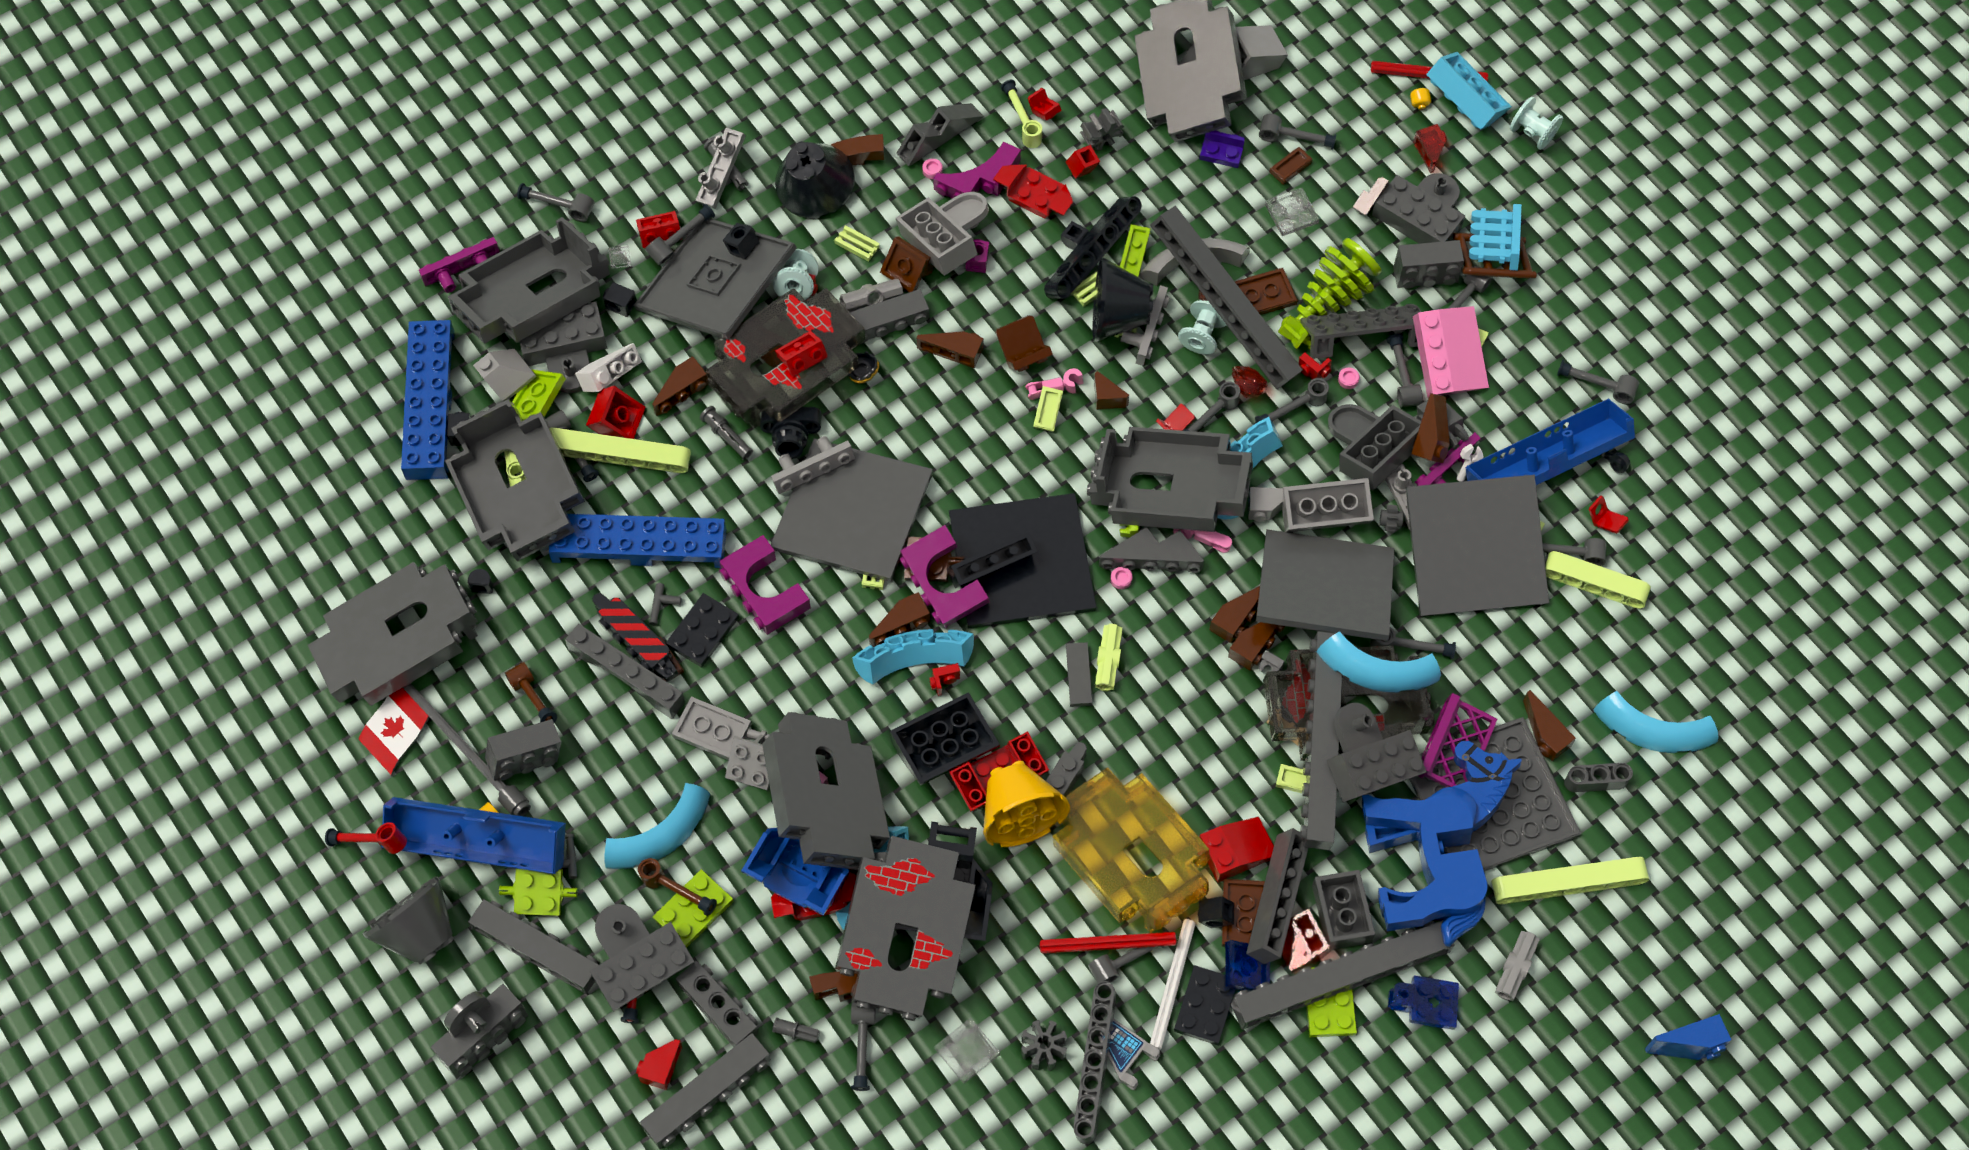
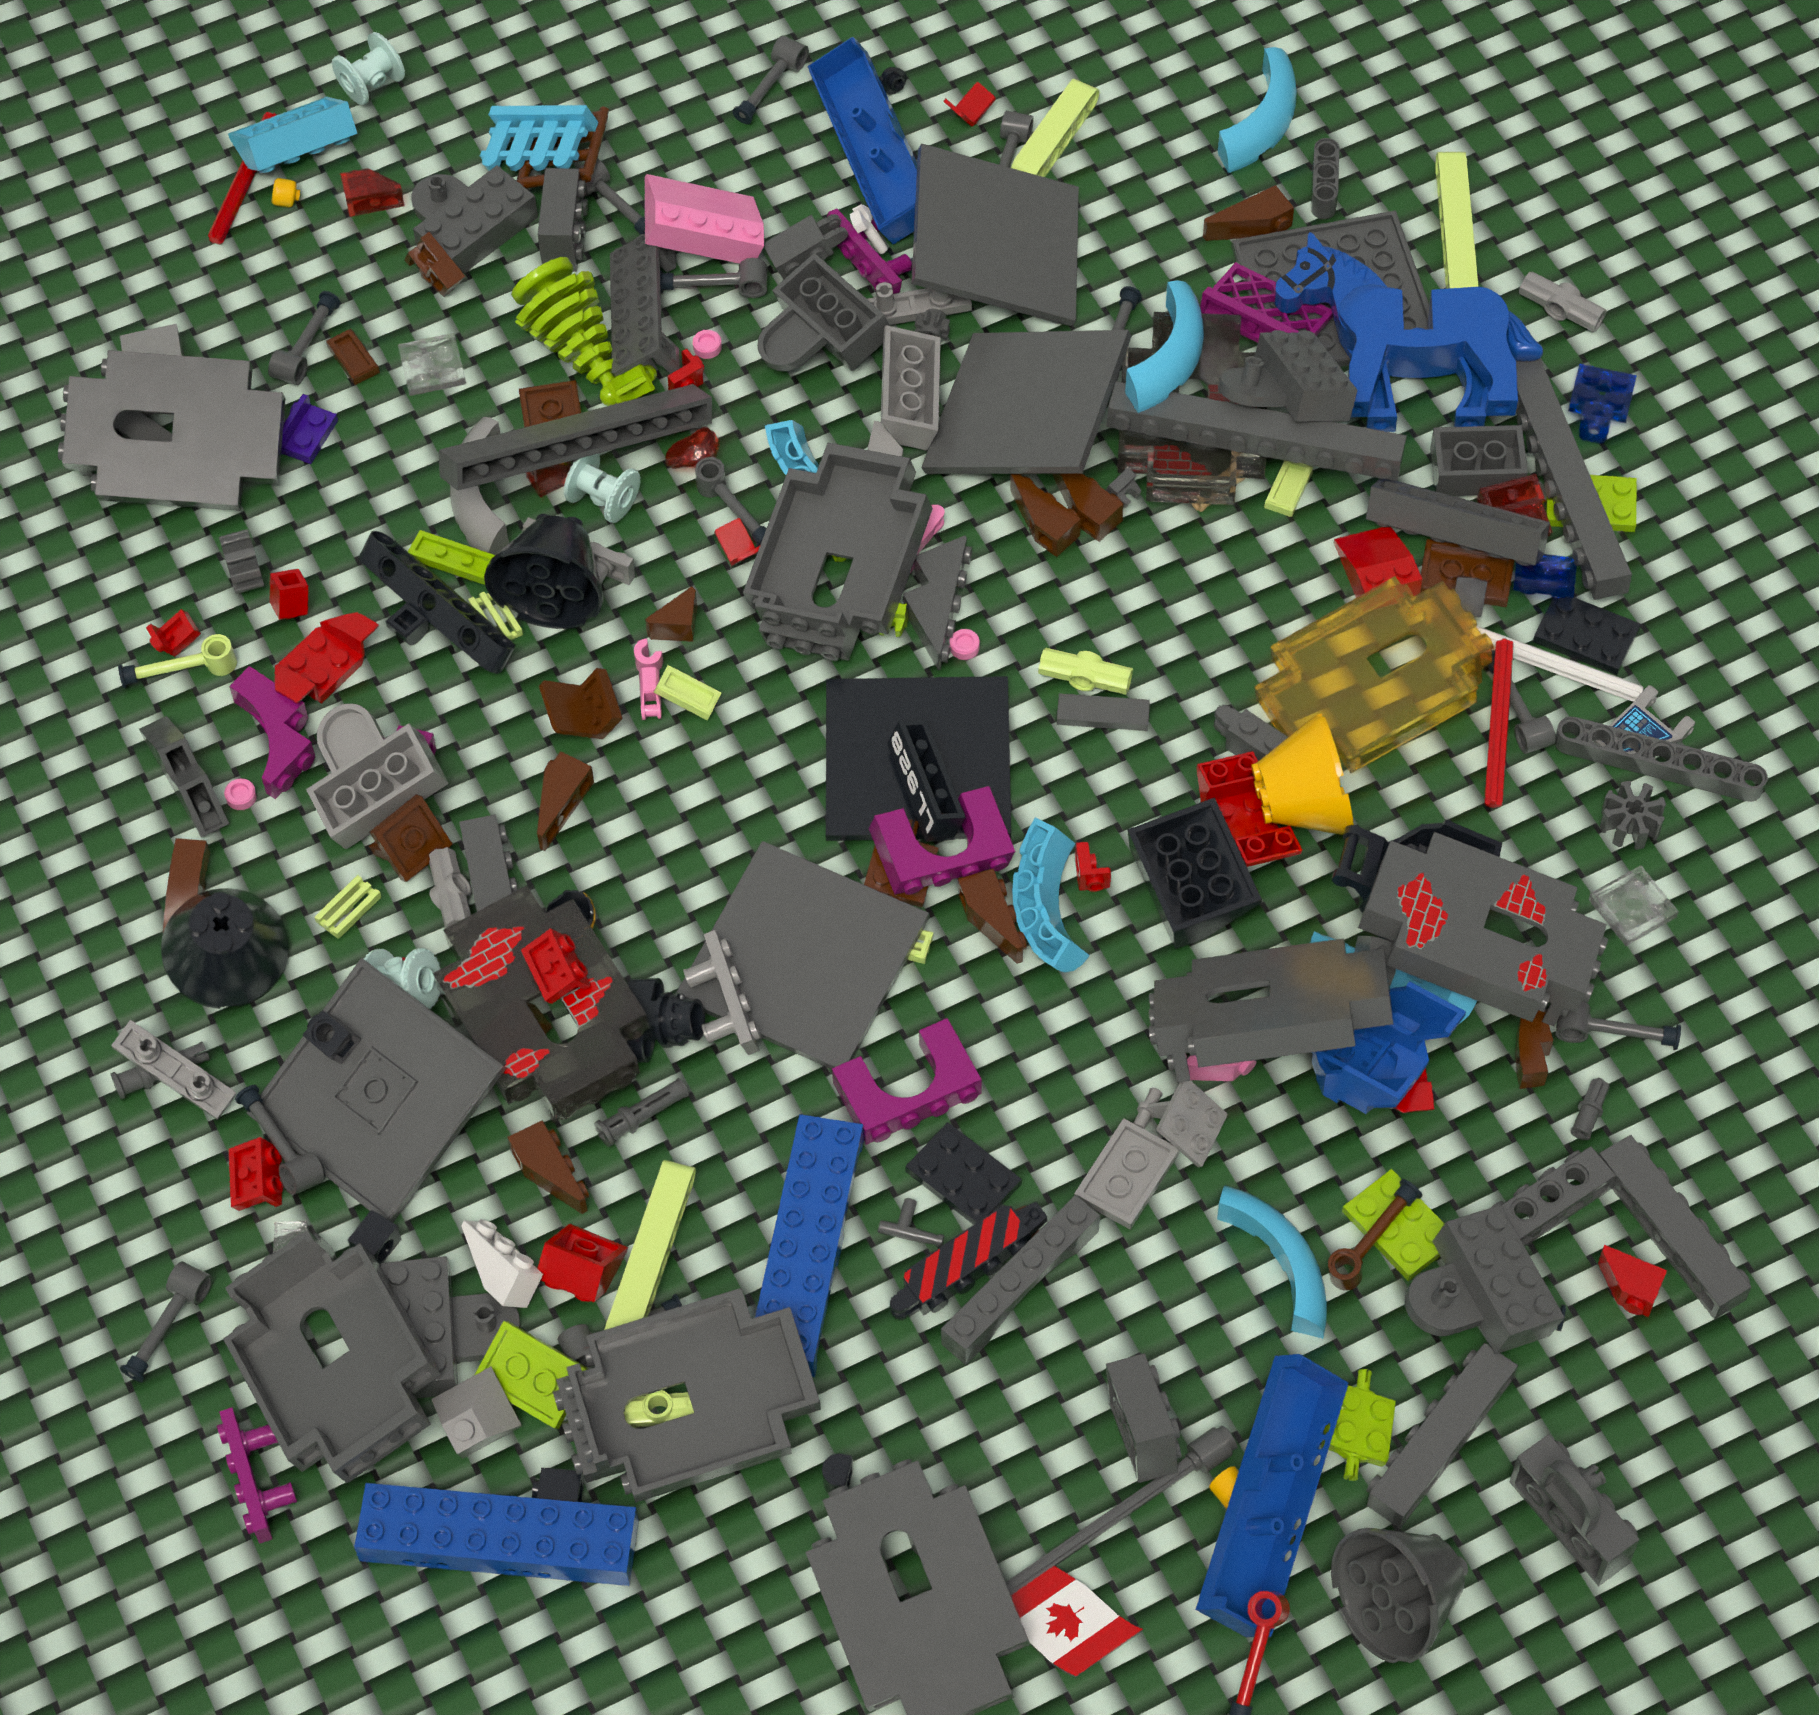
camera: 80 degrees left, 5 degrees down
reddish brown piece [504,662,557,723] -> none
dark grey piece [1255,378,1329,423] -> none
reddish brown slope [1411,393,1450,463] -> none
blue slope [1645,1014,1731,1060] -> none

